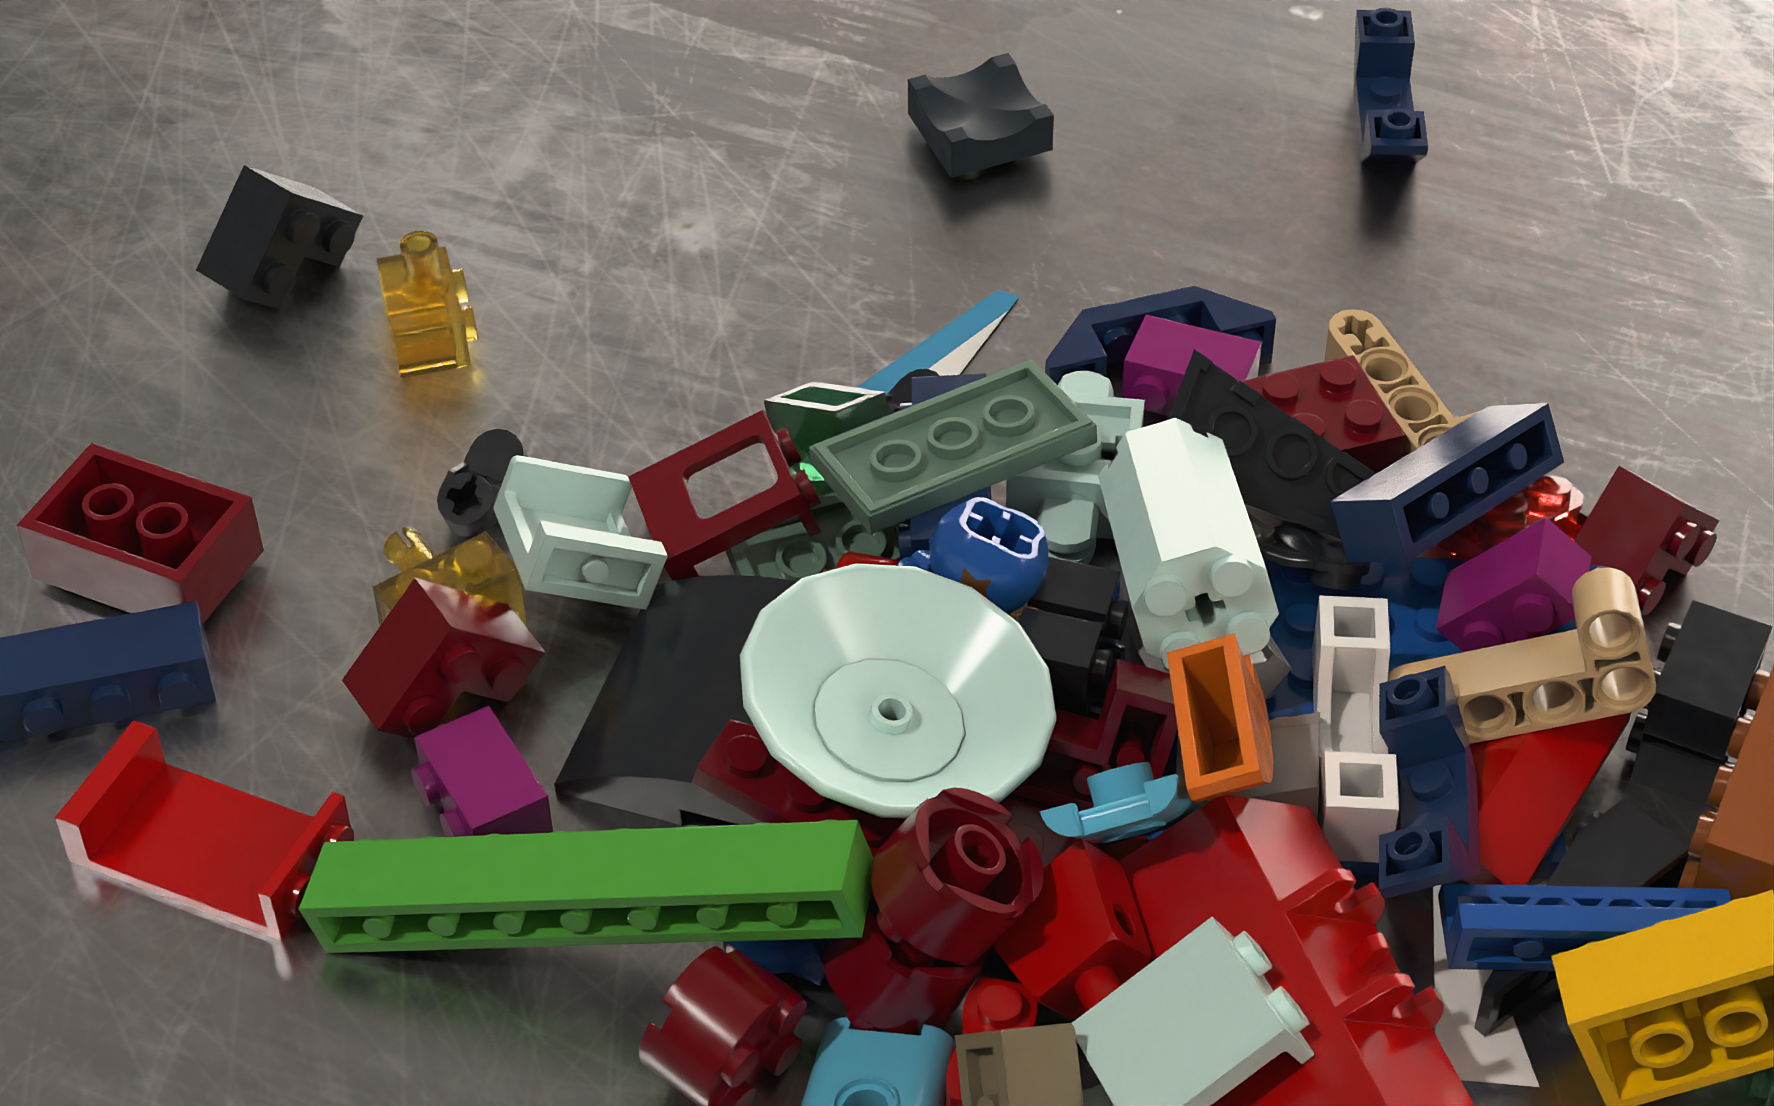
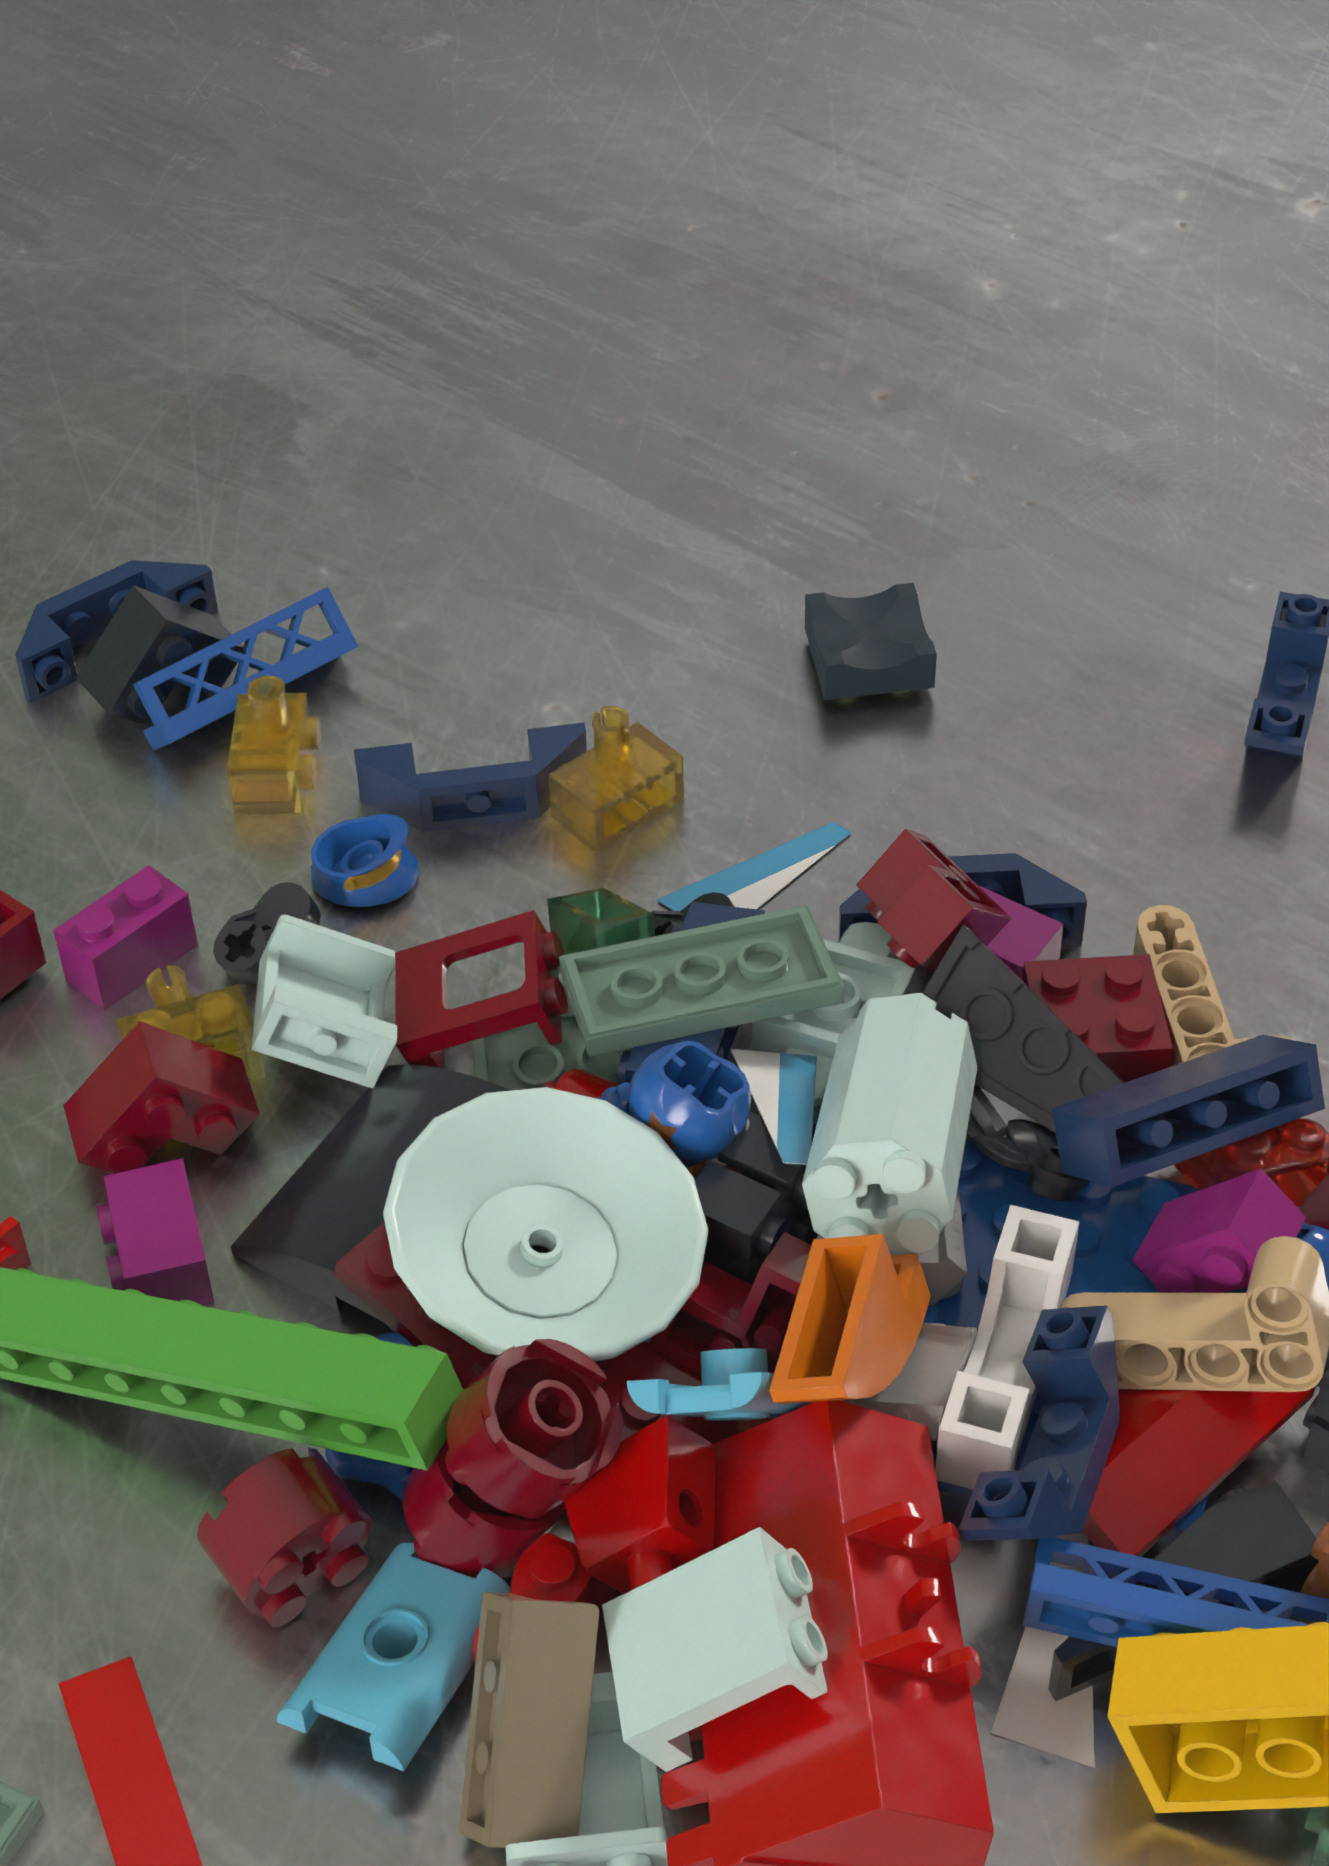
camera: 15 degrees right, 0 degrees up
none -> dark blue slope [15,560,219,703]
none -> magenta brick [53,865,198,1011]
none -> blue fence [133,587,359,751]
none -> blue piece [311,814,419,907]
none -> dark blue slope [354,723,588,832]
none -> clear yellow brick [549,706,684,853]
none -> dark azure sticker [730,1049,817,1165]
none -> dark red brick [856,829,1012,972]

